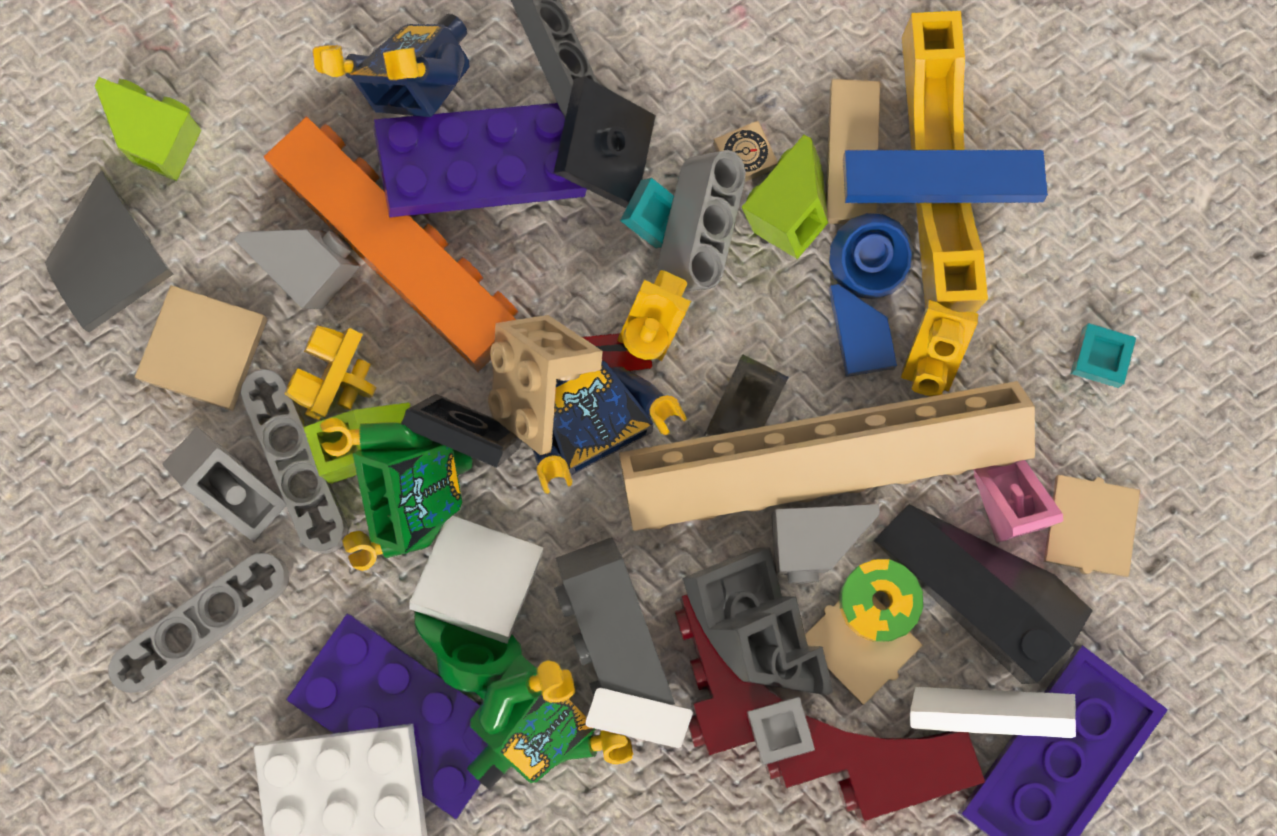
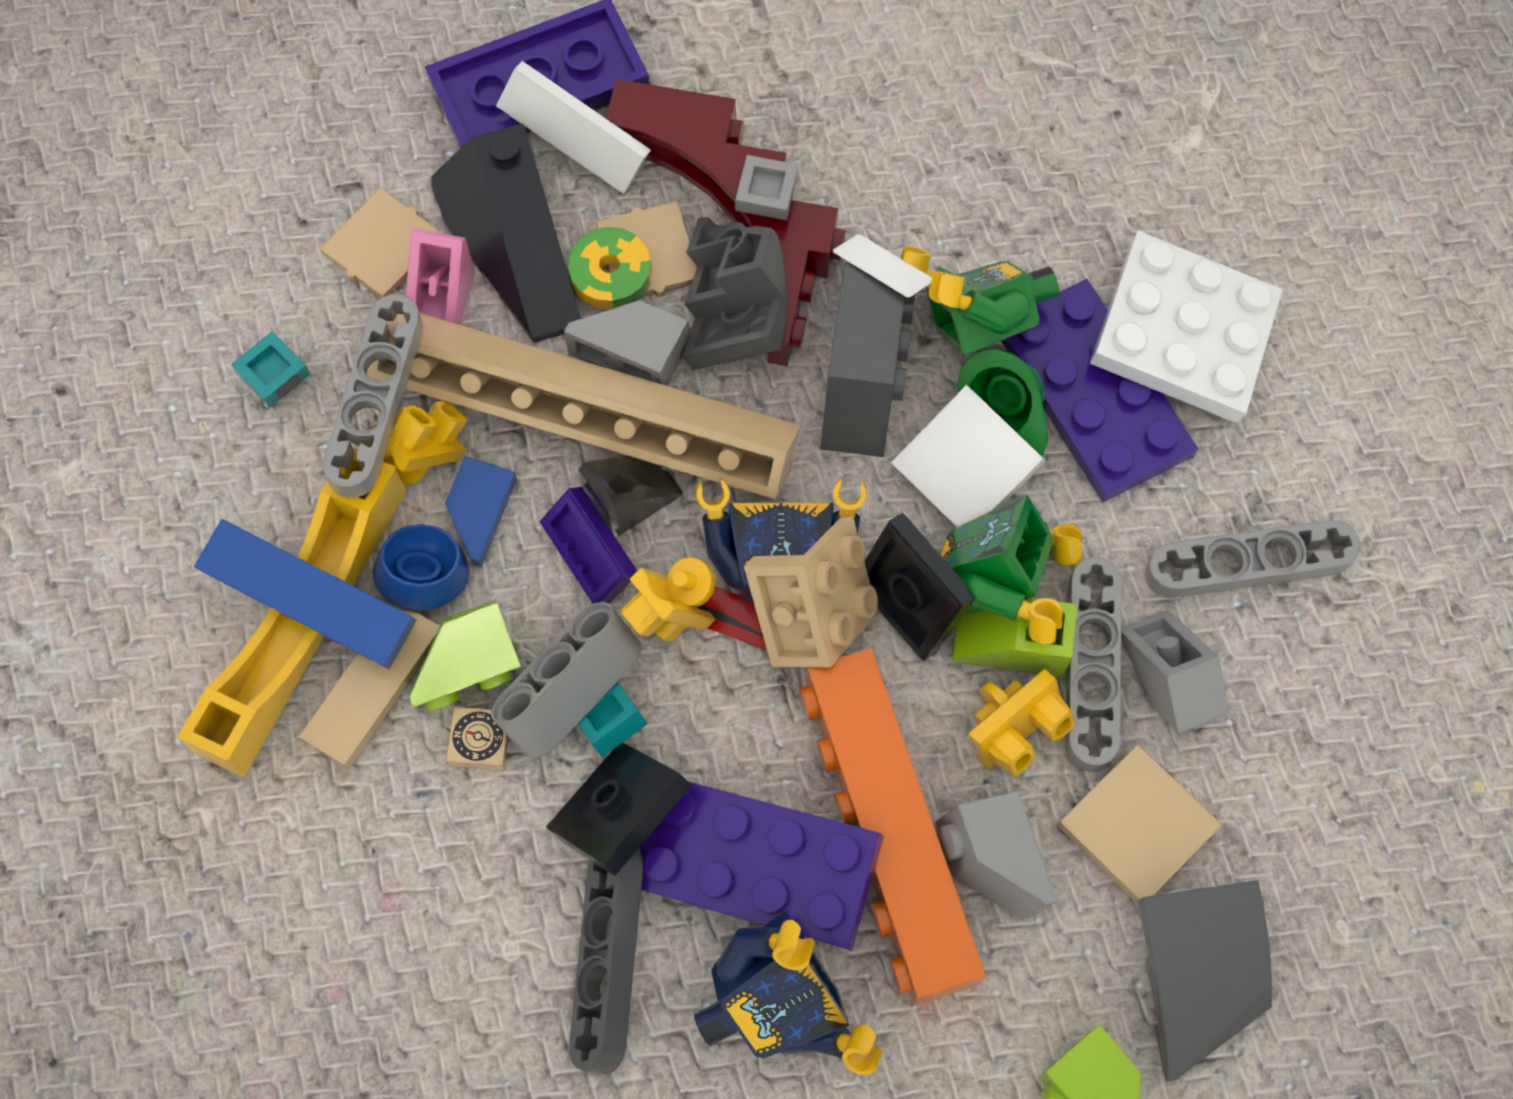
camera: 150 degrees left, 10 degrees down
none -> light grey beam [323,294,423,498]
none -> dark purple plate [539,486,637,604]

